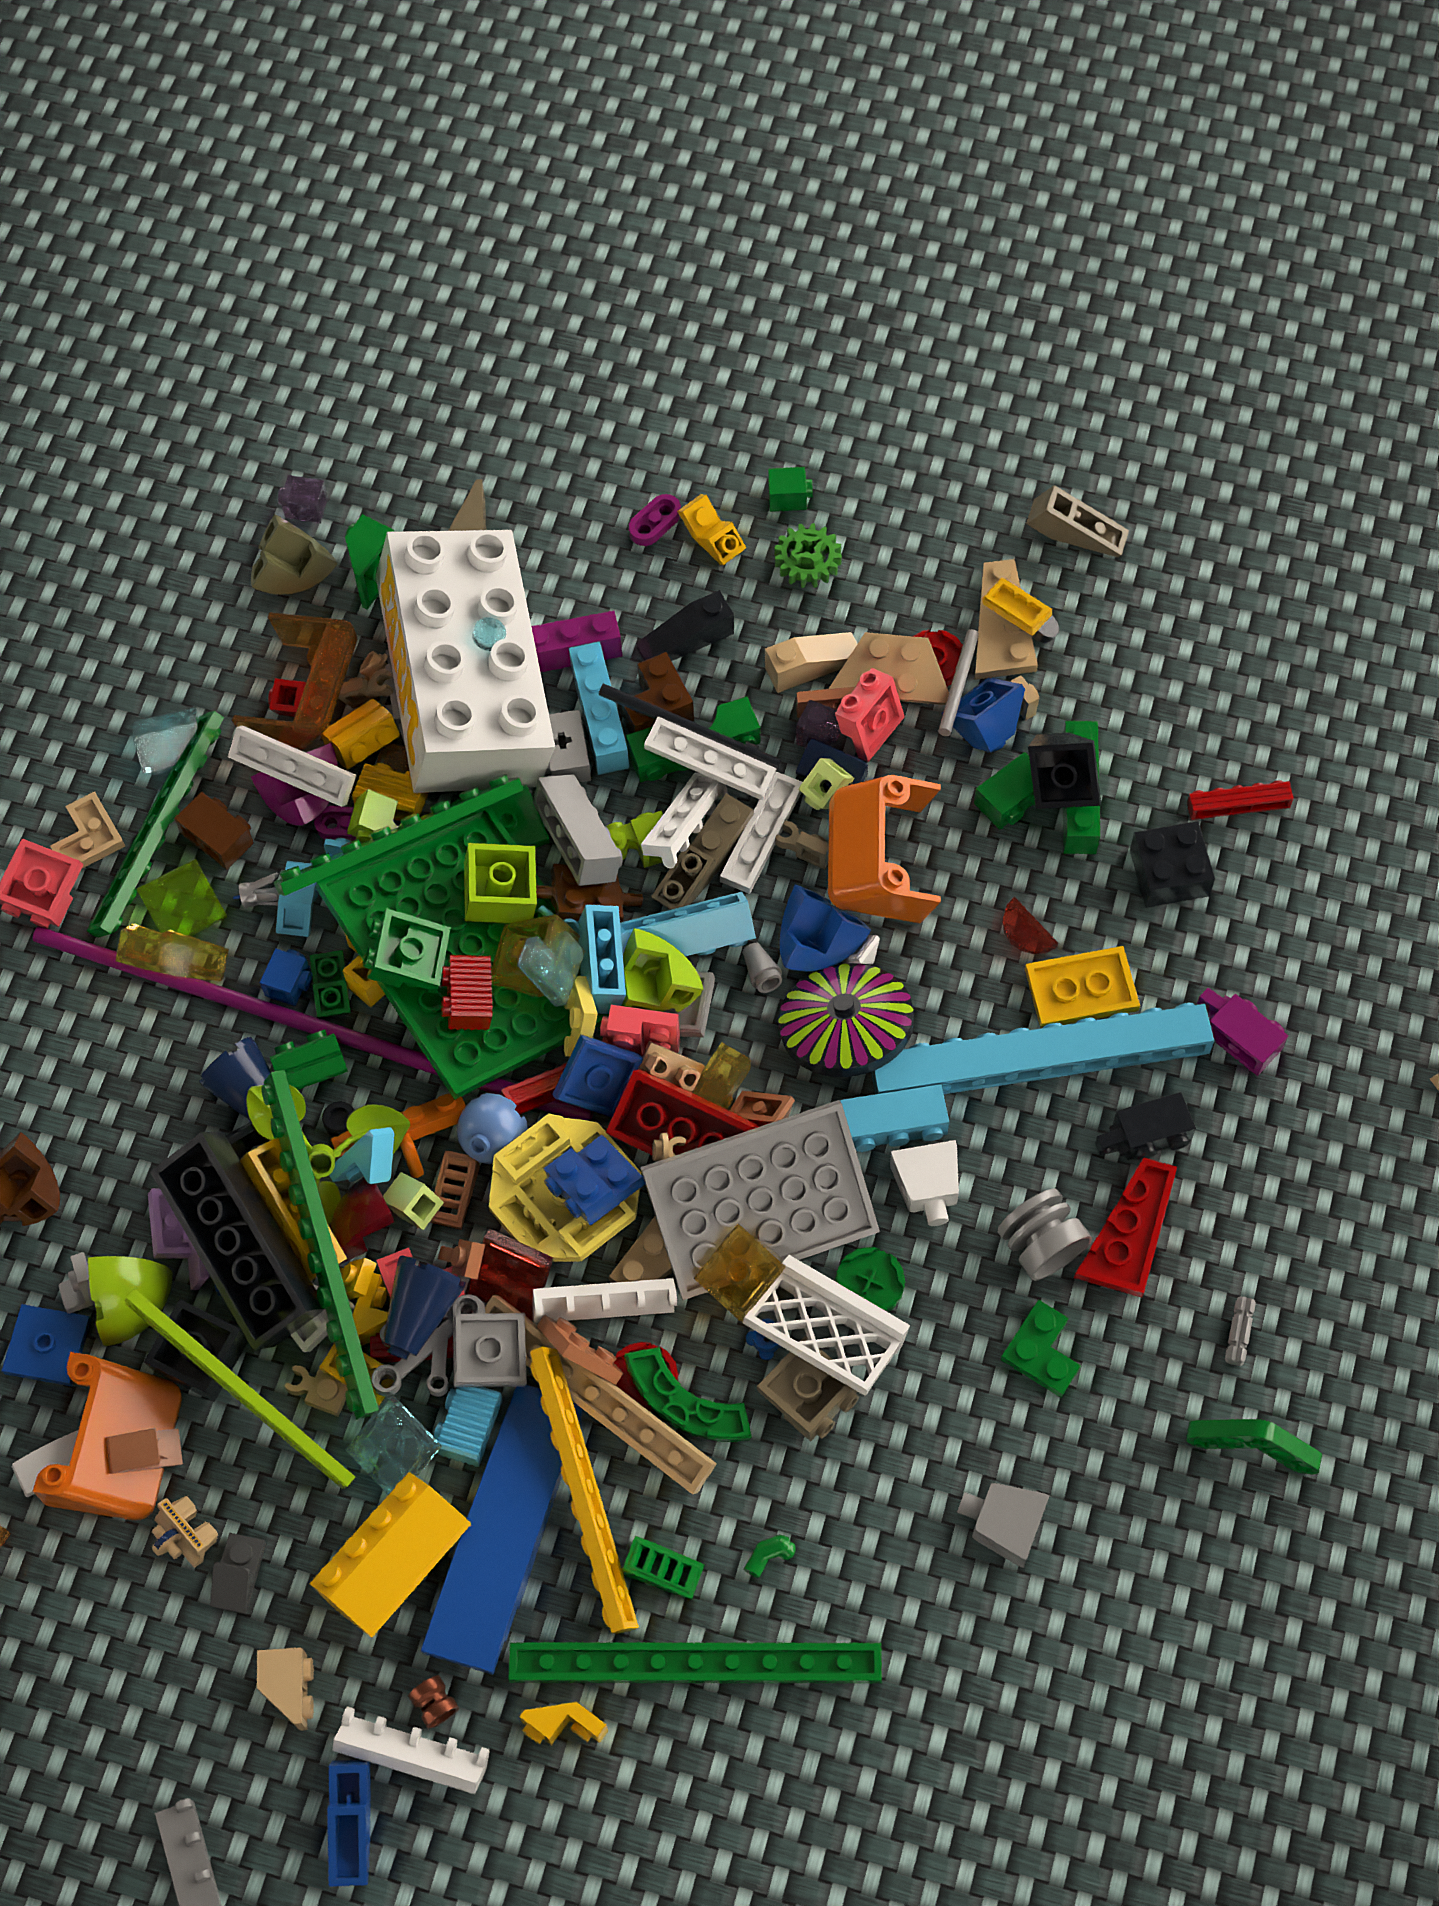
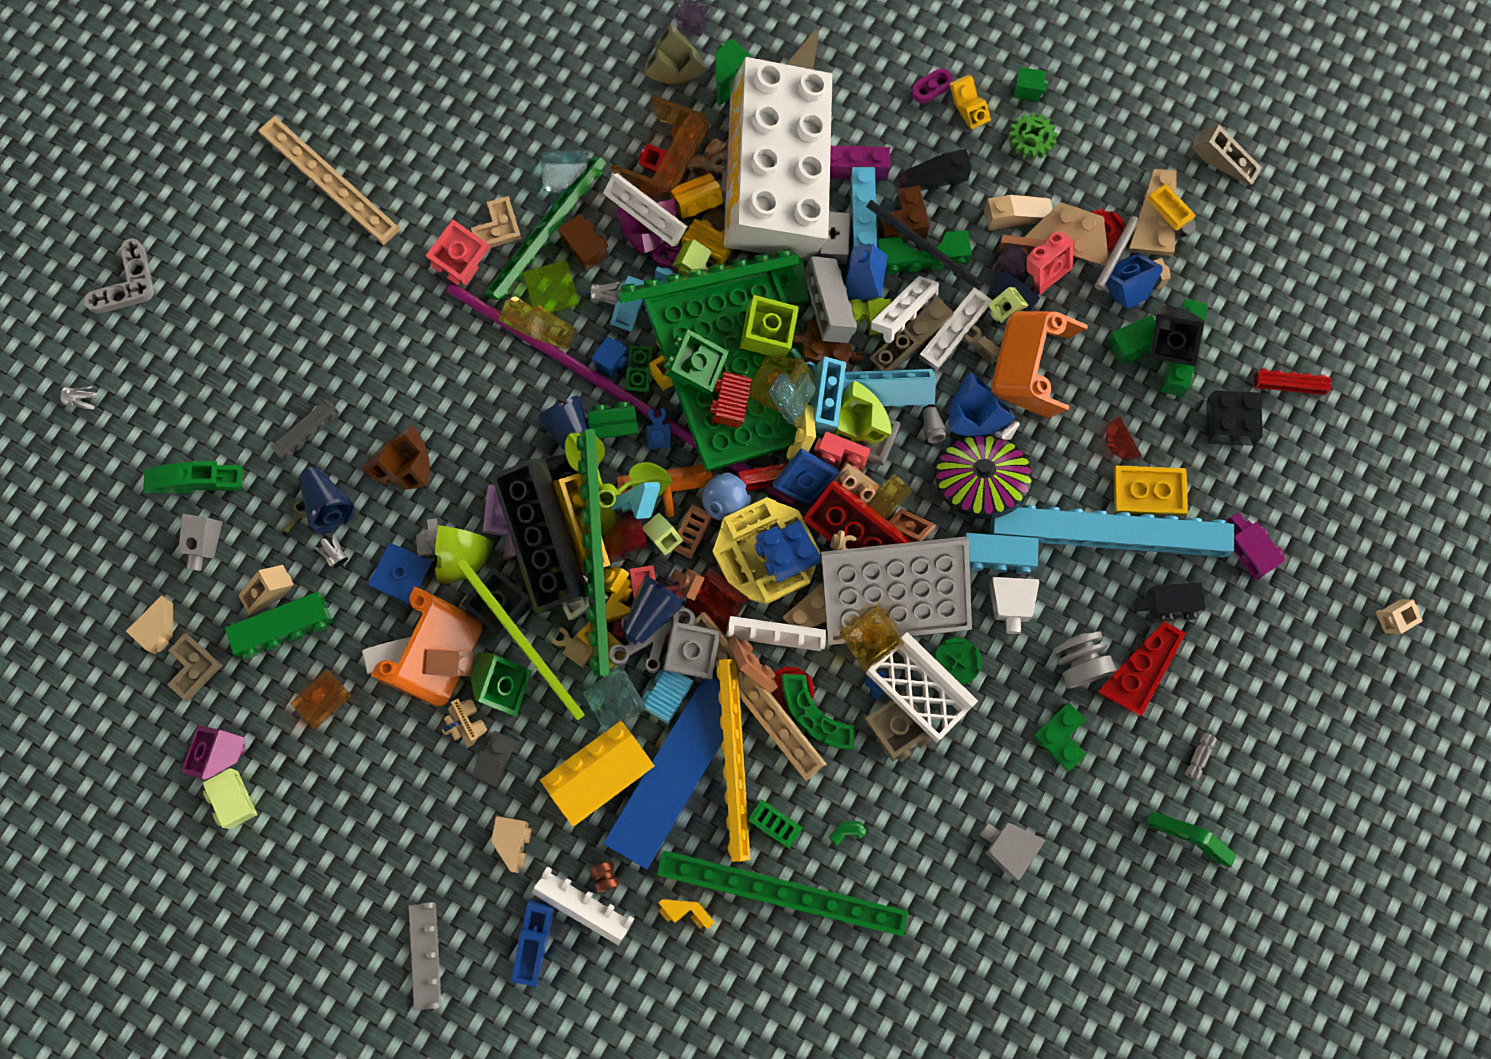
camera: 10 degrees right, 10 degrees up
black tile [322,1101,355,1137] -> none
clear light blue tile [472,617,506,651] -> none
white plate [644,717,776,800] -> none
none -> green slope [470,652,532,717]
none -> blue plate [646,408,673,449]
none -> blue slope [844,244,887,301]

